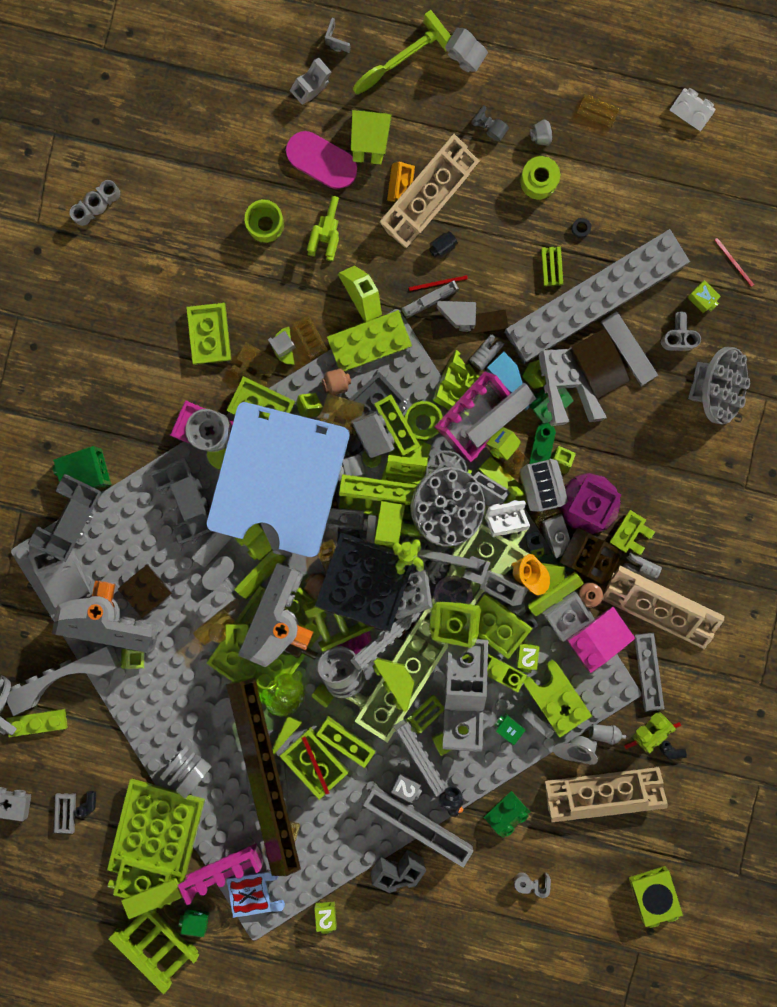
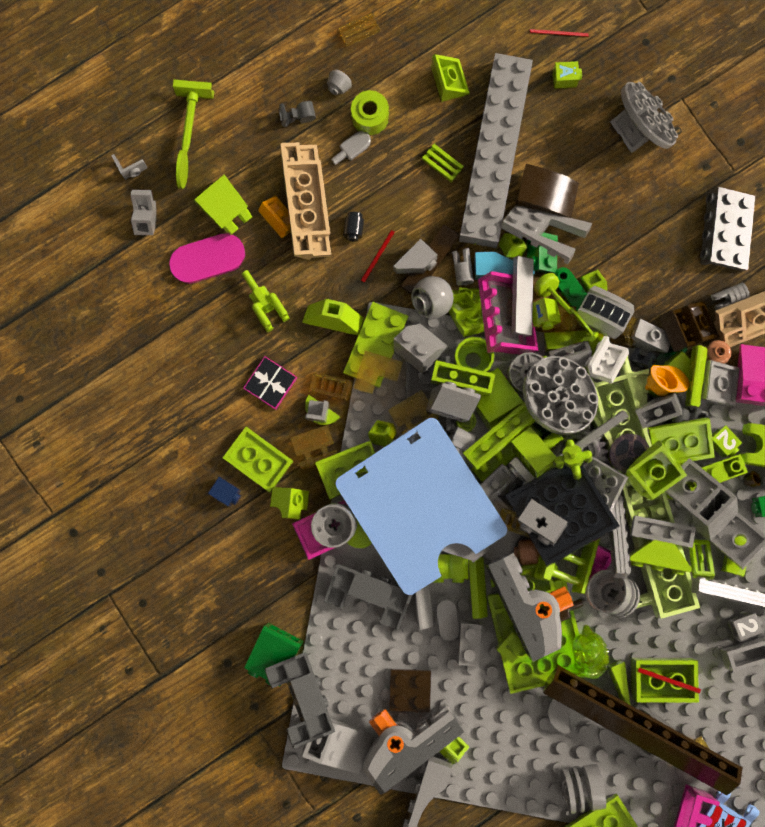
camera: 40 degrees left, 5 degrees down
light grey piece [70,180,120,226] -> none
clear yellow tile [193,609,235,645] -> none
lime piece [244,200,284,243] -> none
lime slope [311,683,335,708] -> none
lime brick [316,716,376,768] -> none
nougat head [321,369,351,396] -> none
lime plate [385,455,428,478] -> none
light grey piece [402,281,459,319] -> none
light grey brick [445,28,488,72] -> none
light grey panel [463,556,490,585] -> none
magenta plate [559,473,621,534] -> none
black piece [571,218,592,238] -> none
light grey tile [600,312,658,386] -> none
lime plate [609,510,655,555] -> none
light grey beam [661,312,701,351] -> none
none -> dark blue brick [208,477,241,507]
none -> black tile [244,356,297,410]
none -> lime brick [270,487,309,520]
none -> light grey piece [331,131,371,165]
none -> clear yellow plate [353,351,403,394]
none -> light grey slope [394,324,449,374]
none -> light grey wheel [411,276,454,319]
none -> lime slope [431,54,470,102]
none -> light grey brick [518,499,567,546]
none -> lime piece [534,273,594,336]
none -> light grey plate [630,516,696,548]
none -> bracket [700,187,755,271]
none -> dark brown hinge [743,471,761,488]

